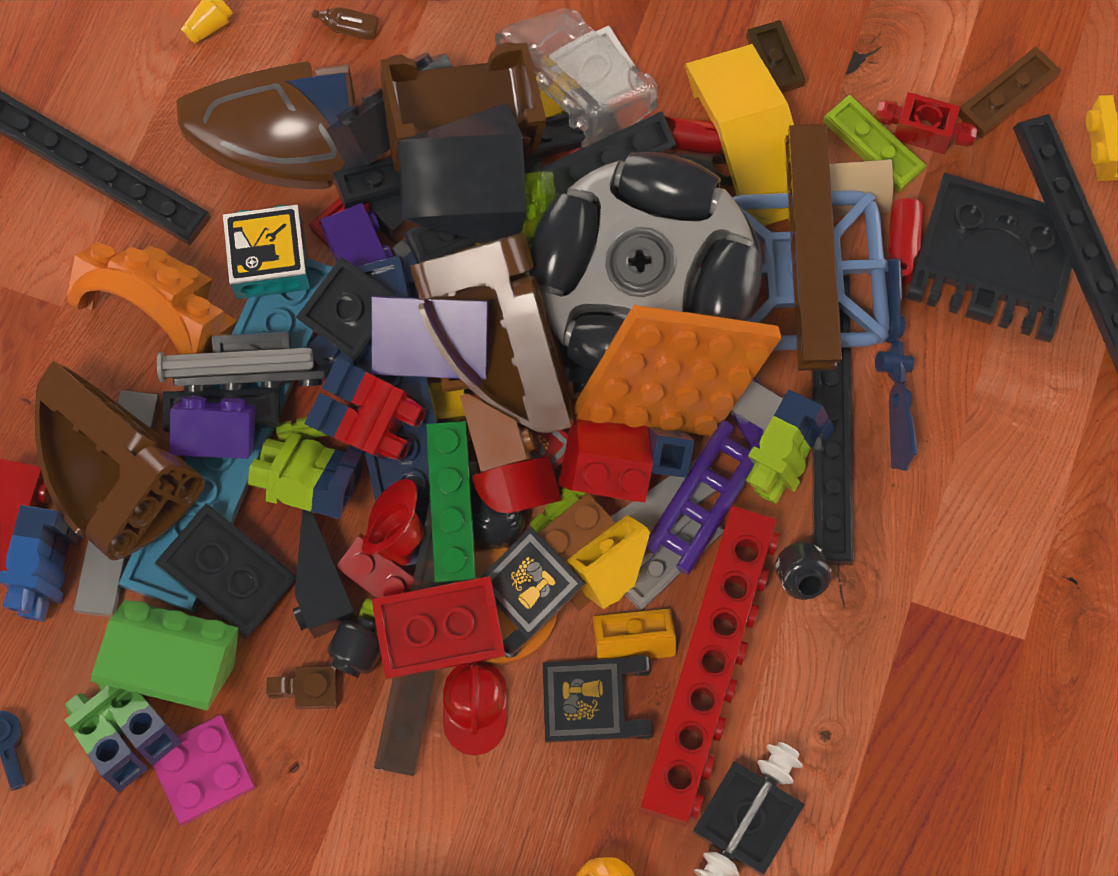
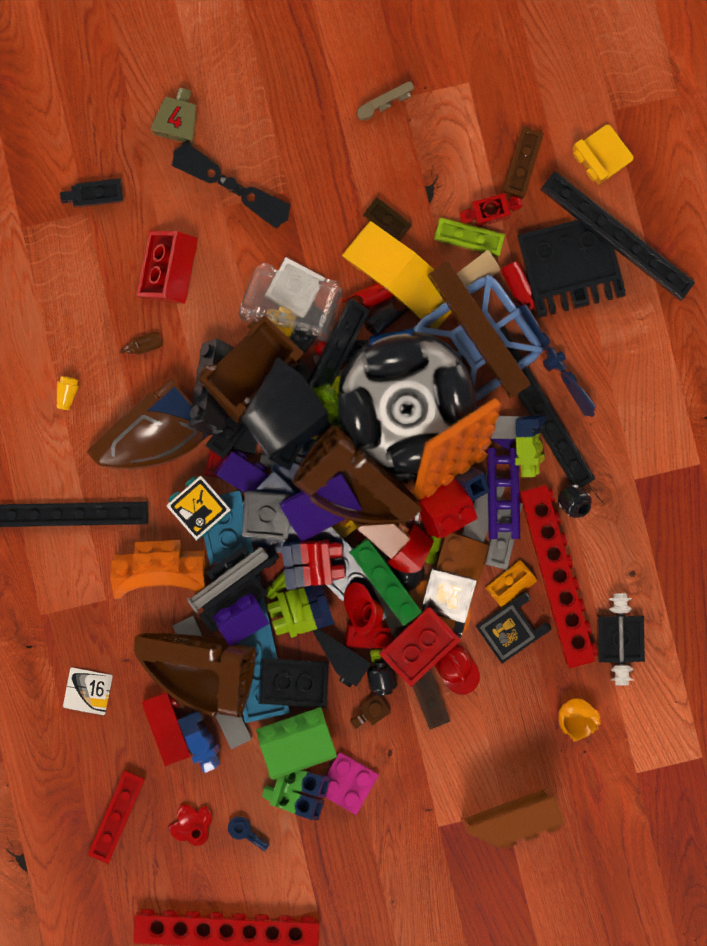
camera: 30 degrees left, 15 degrees up
yellow slope [566,515,650,609] -> none

